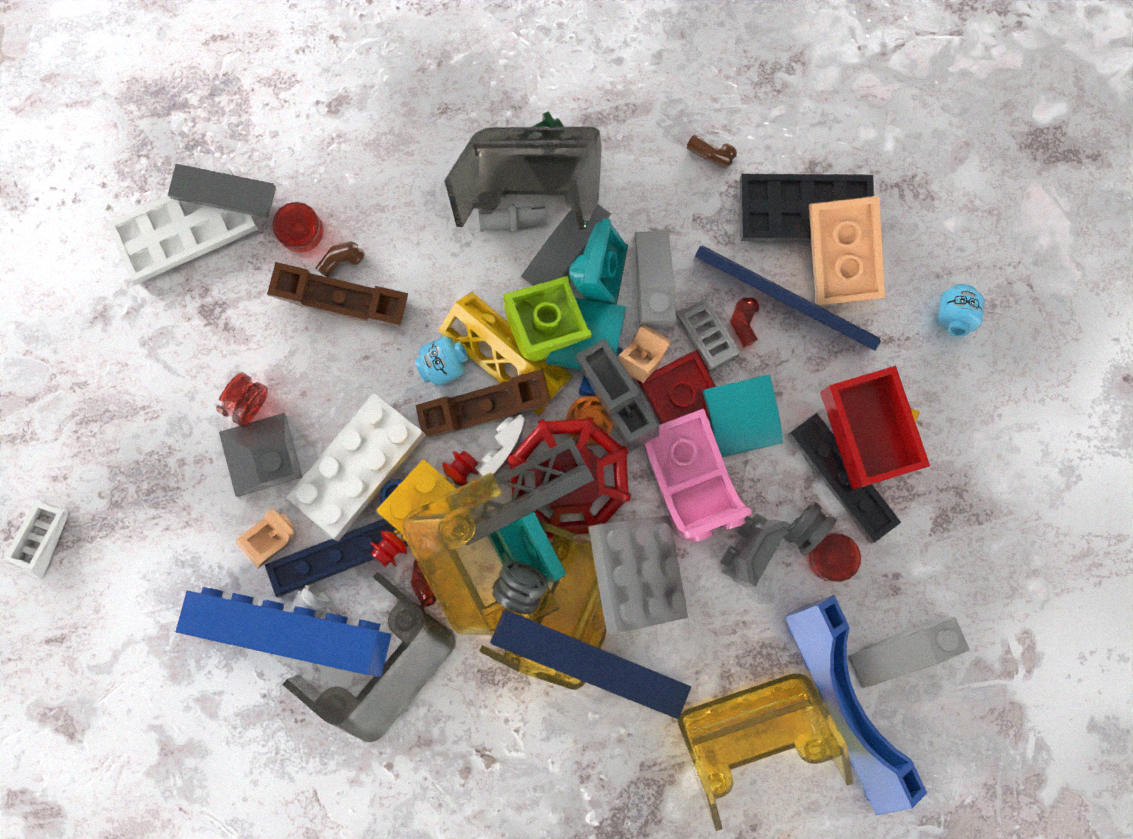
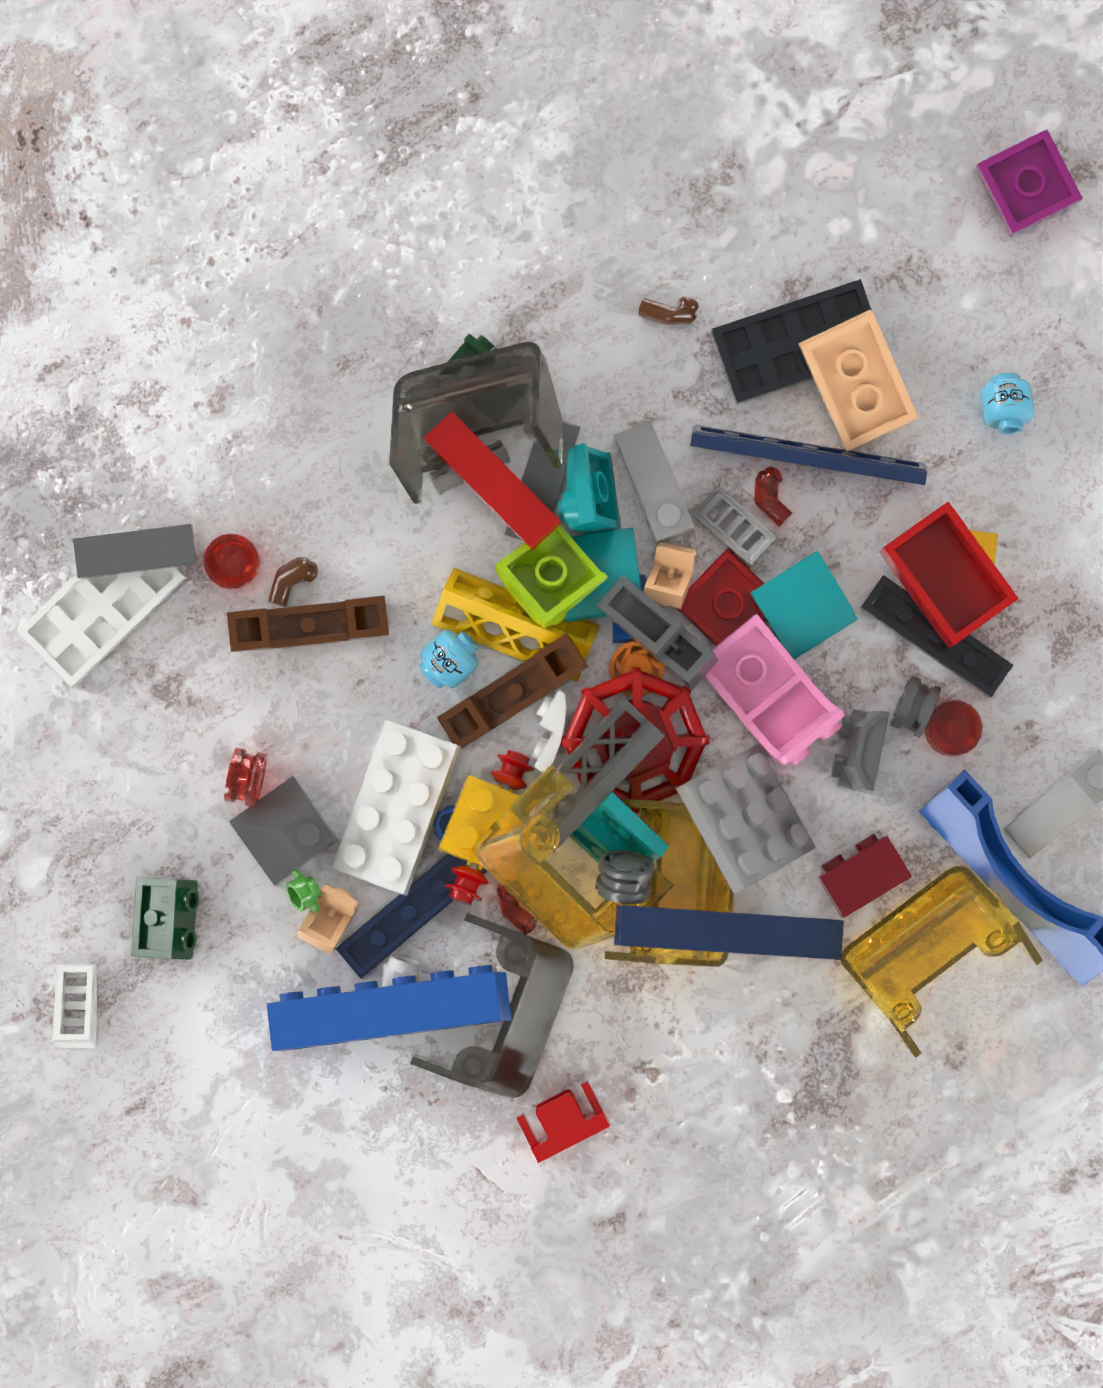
camera: 15 degrees left, 5 degrees up
none -> bracket [131,877,199,960]
none -> bright green plate [285,869,321,913]
none -> red tile [423,411,561,551]
none -> red panel [516,1080,610,1163]
none -> dark red brick [817,833,912,918]
none -> magenta plate [976,129,1083,236]

